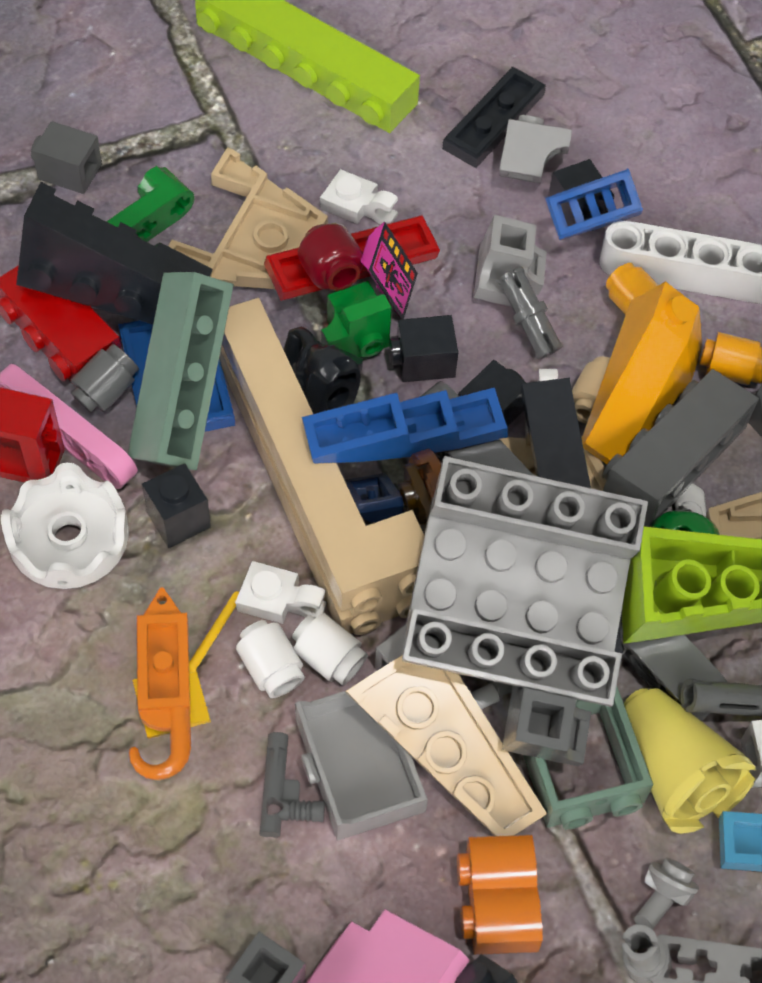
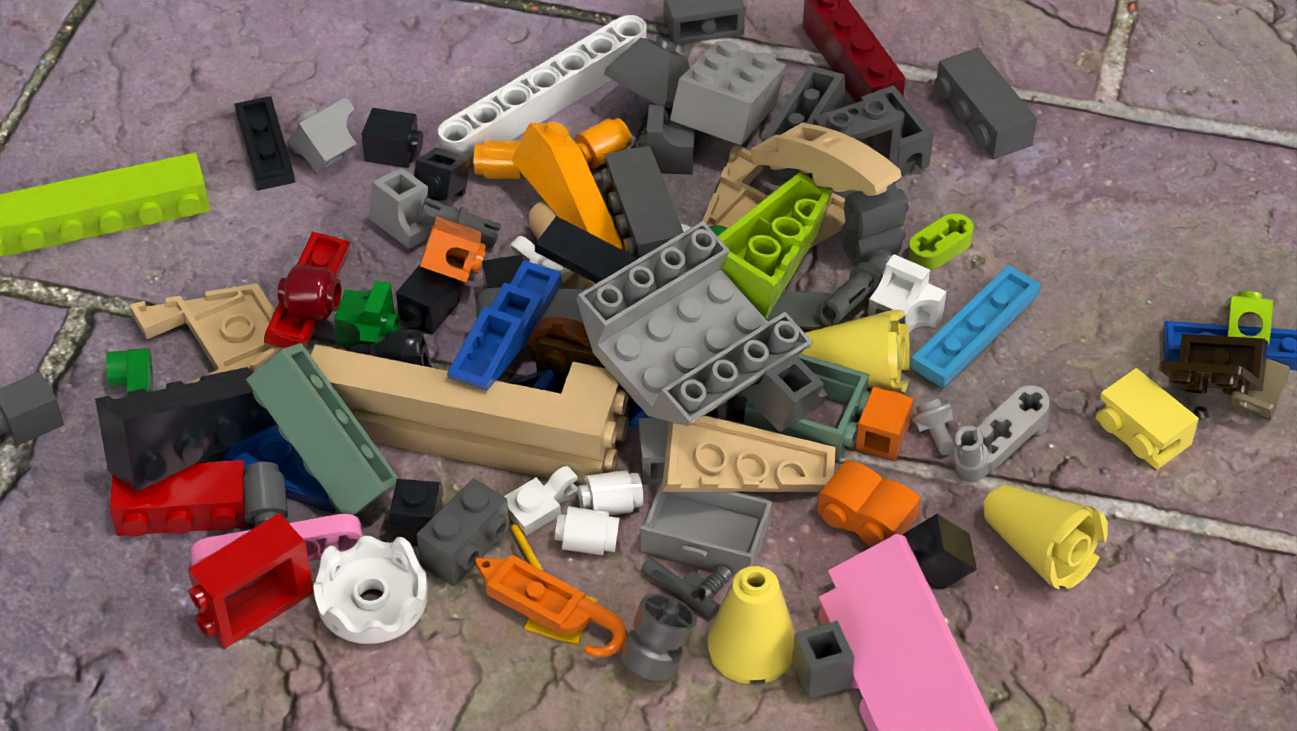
camera: 50 degrees left, 10 degrees down
white plate [320,169,398,224] -> none
piece [361,222,418,319] -> none
blue slope [545,169,643,240] -> none
none -> black brick [414,147,471,201]
none -> dark grey brick [417,478,510,587]
none -> orange brick [420,216,486,283]
none -> flat silver wheel [620,593,697,681]
none -> light yellow cone [707,566,796,684]
none -> orange brick [855,386,914,461]

